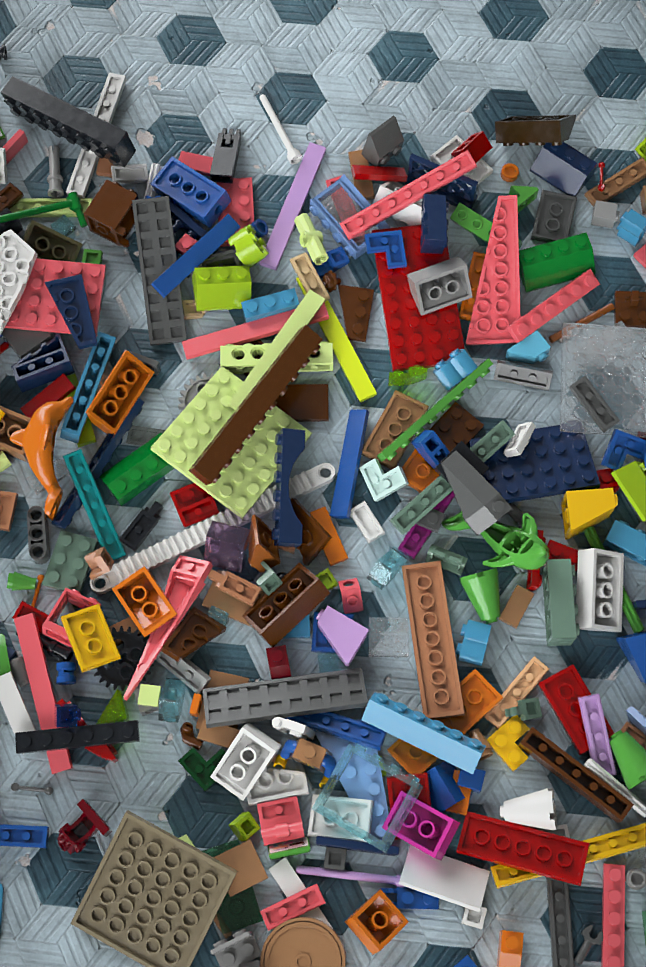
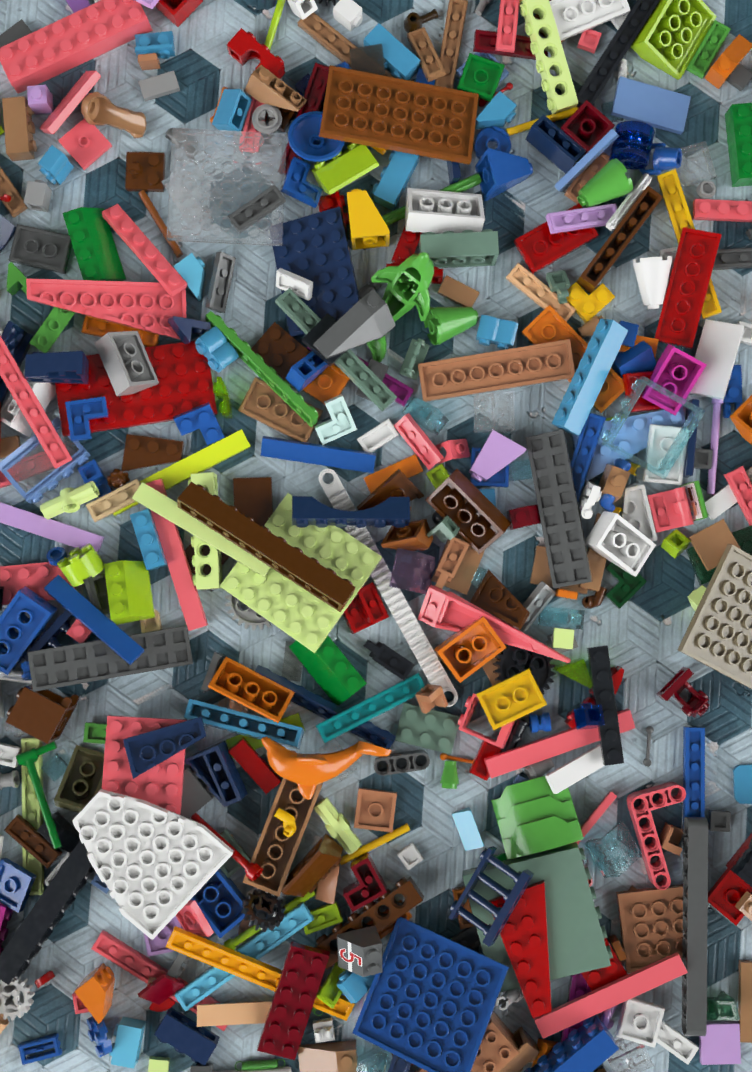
camera: 95 degrees left, 15 degrees up
none -> dark blue slope [168,316,211,344]
none -> blue plate [174,402,225,445]
none -> coral plate [394,413,444,470]

